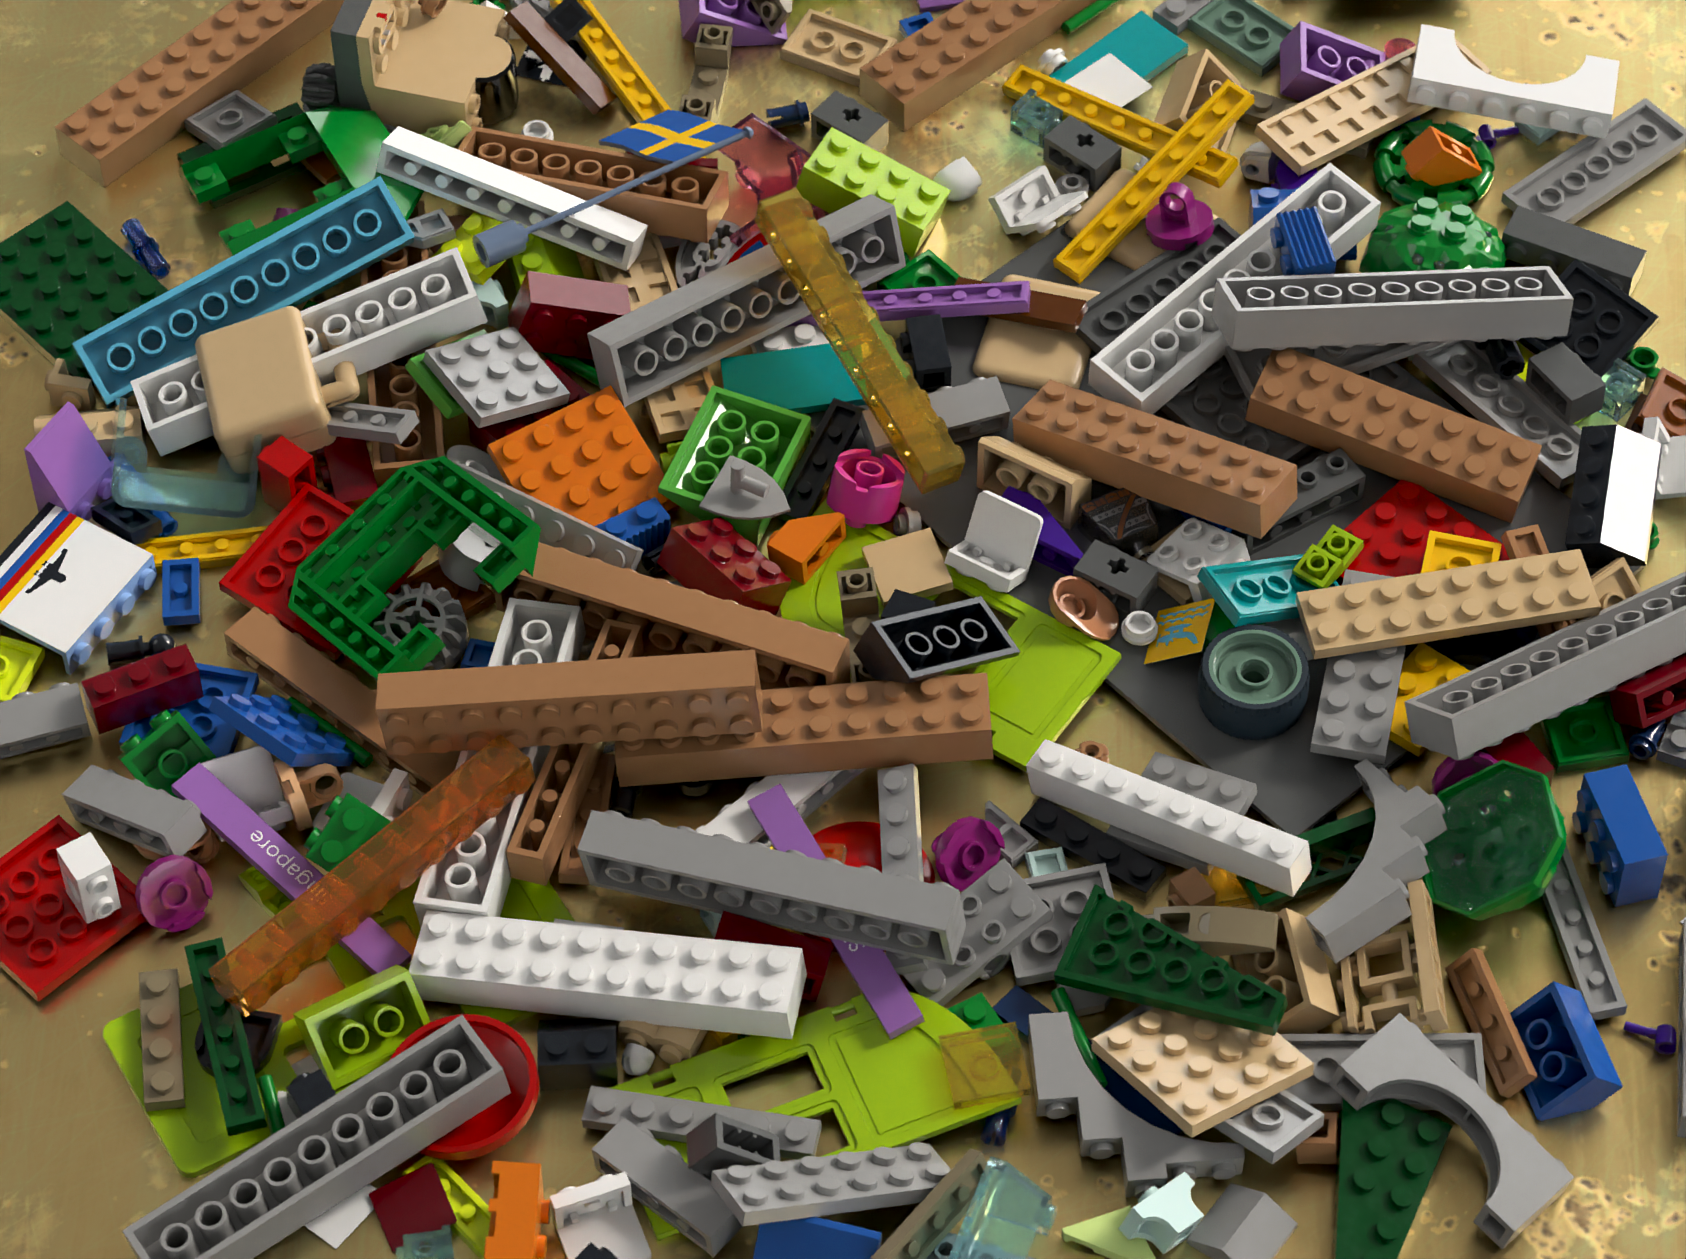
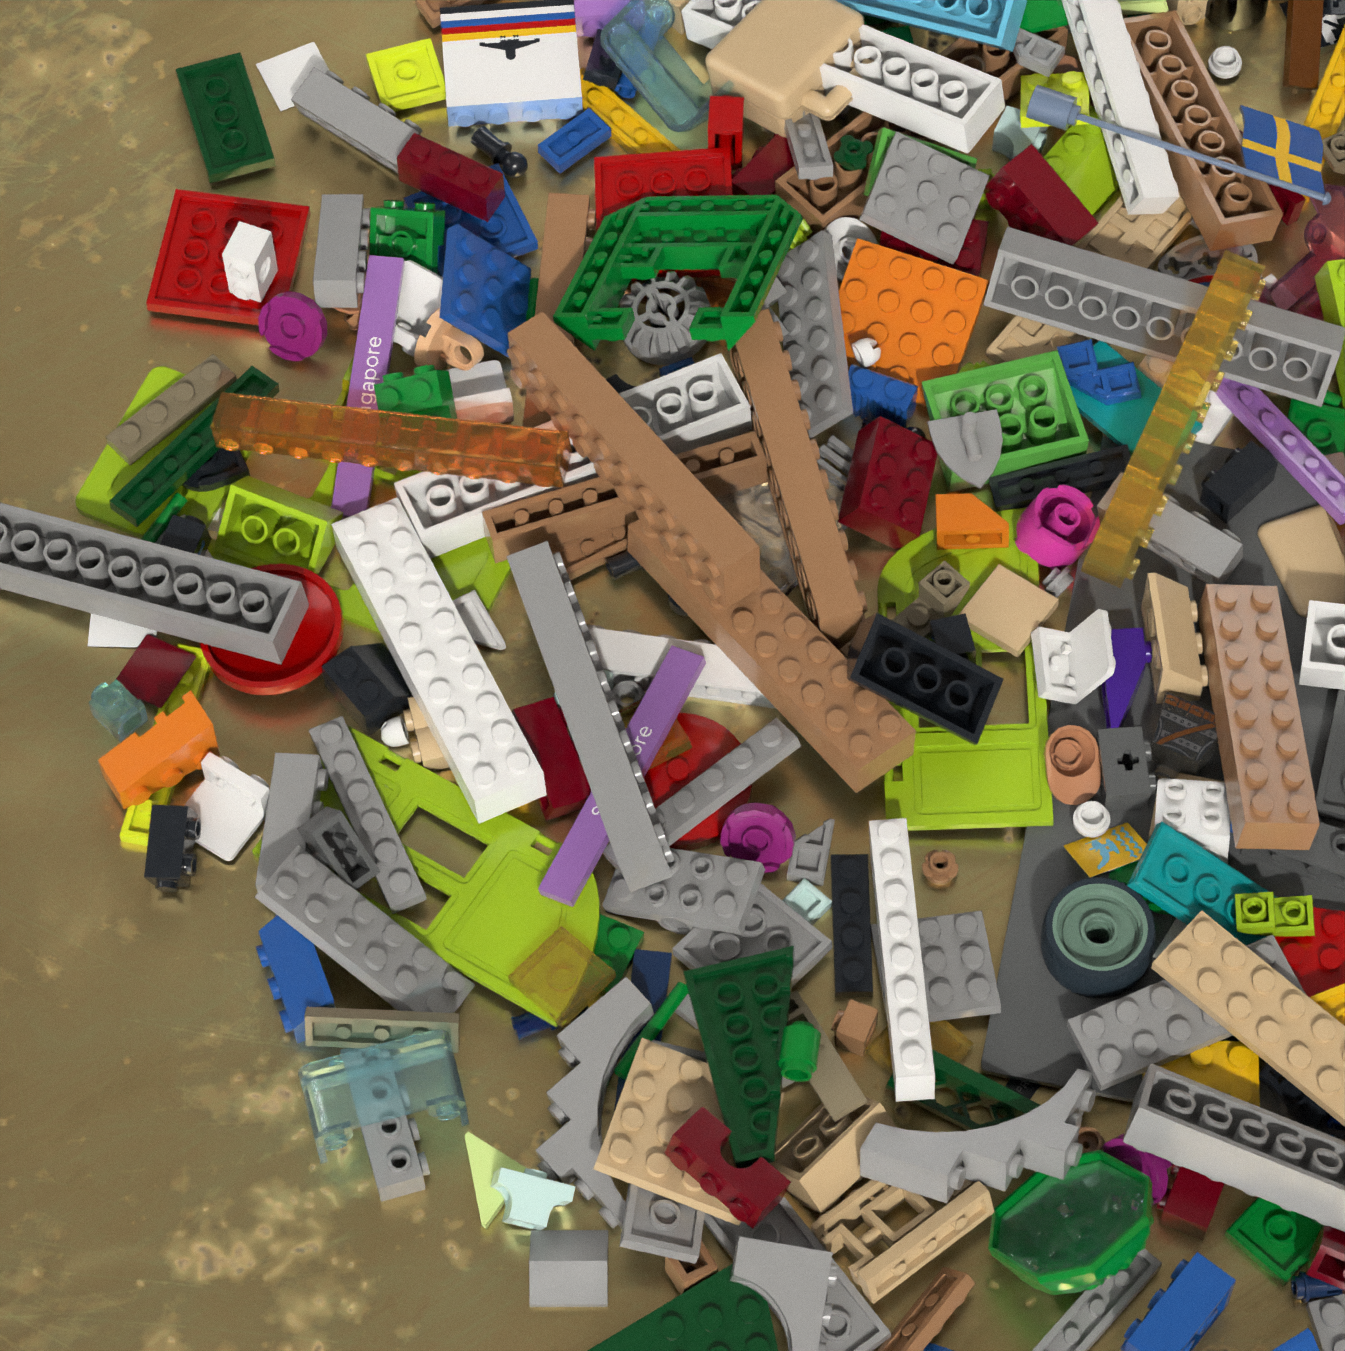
camera: 55 degrees right, 10 degrees up
none -> dark red arch [665,1106,791,1229]
none -> green brick [778,1021,821,1082]
none -> dark green plate [834,135,873,171]
none -> white hinge [851,338,881,368]
none -> blue tile [1057,339,1142,405]

